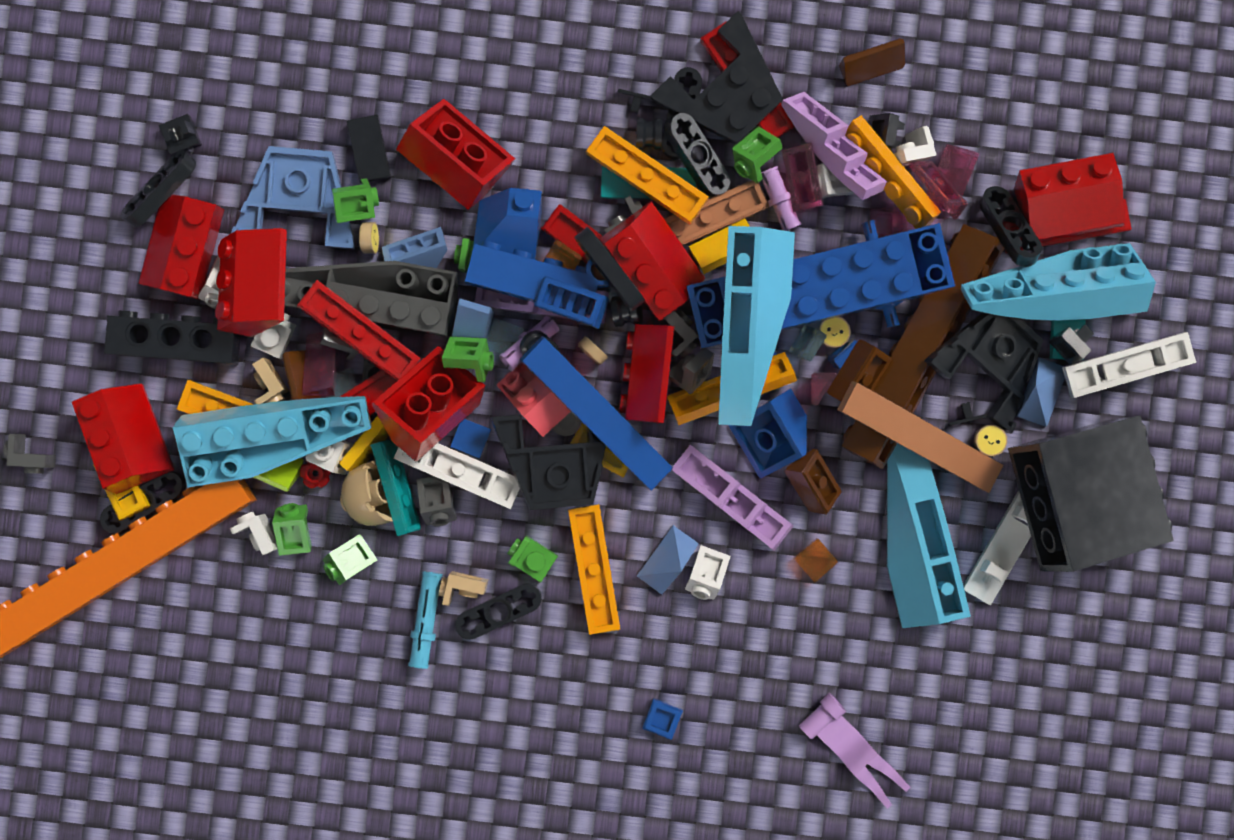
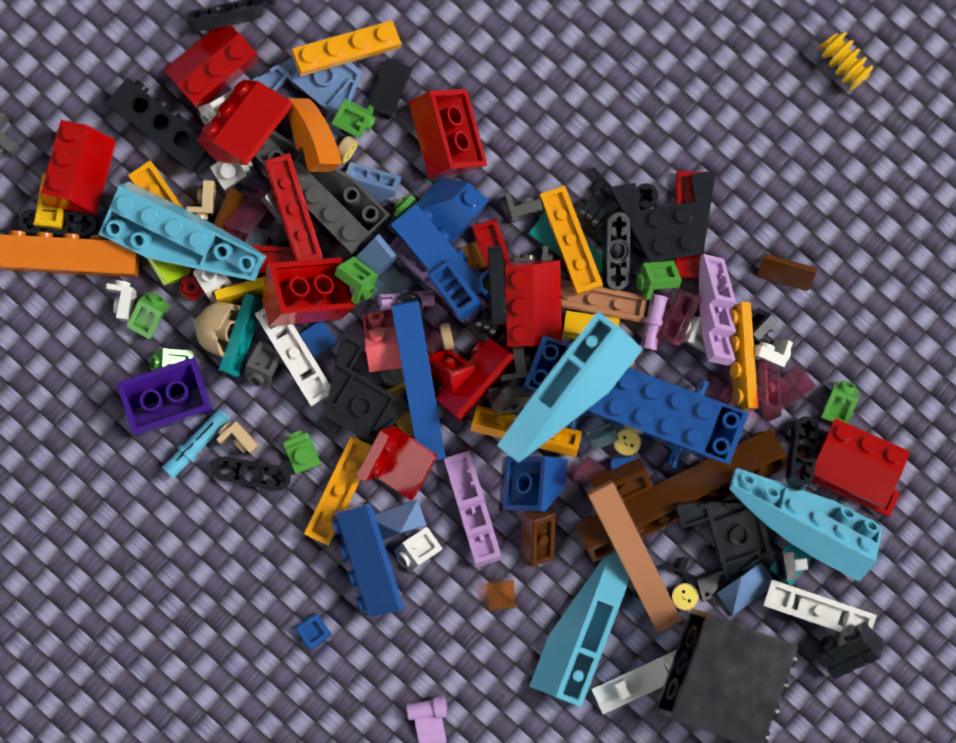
camera: 35 degrees right, 5 degrees down
none -> dark purple slope [116,357,214,437]
none -> orange slope [288,98,342,172]
none -> light orange plate [291,20,402,77]
none -> blue slope [331,502,404,618]
none -> bracket [357,426,437,500]
none -> red slope [428,349,475,393]
none -> dark grey bracket [501,192,543,223]
none -> black brick [816,622,883,679]
none -> bright green bracket [821,381,859,424]

